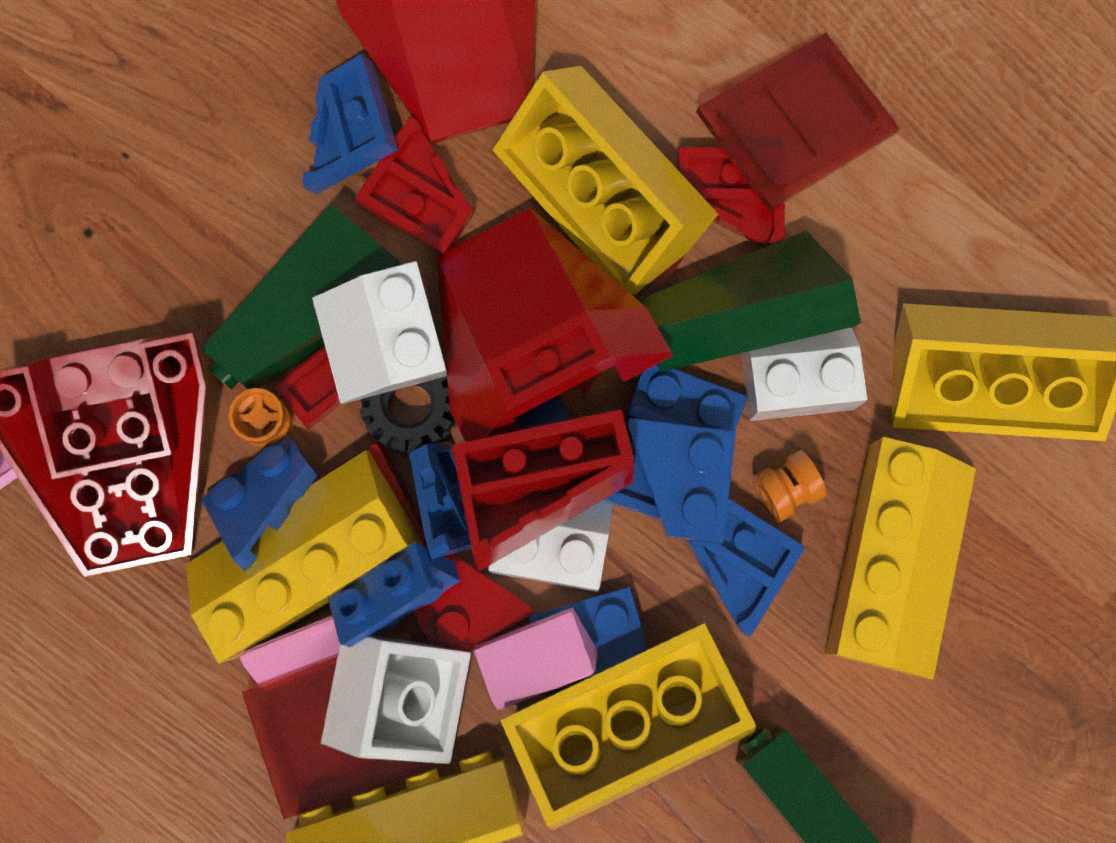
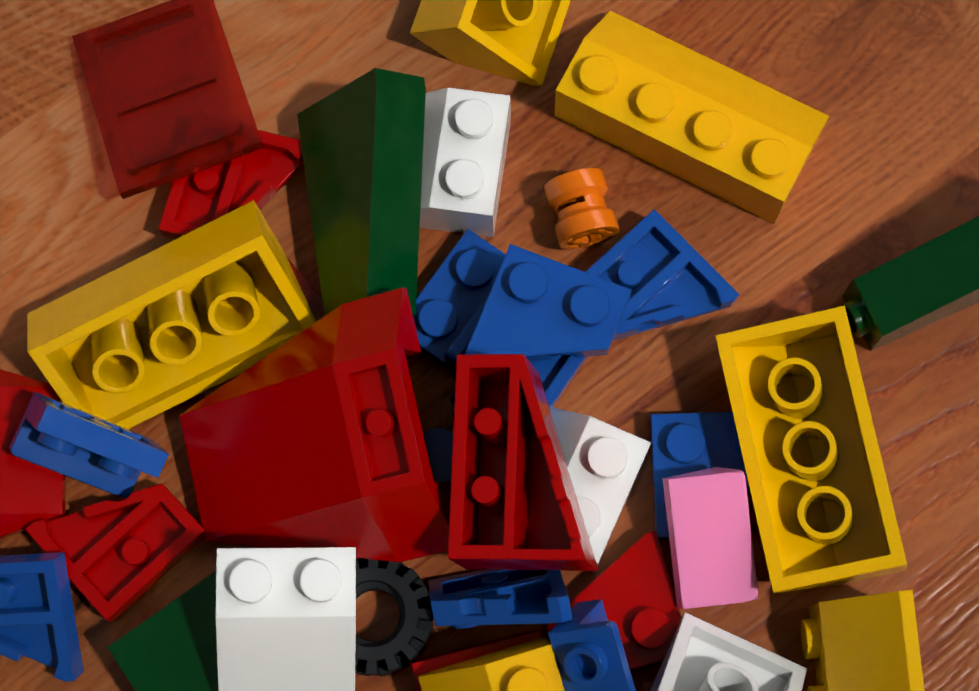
camera: 70 degrees left, 5 degrees down
none -> blue bracket [9,391,169,498]

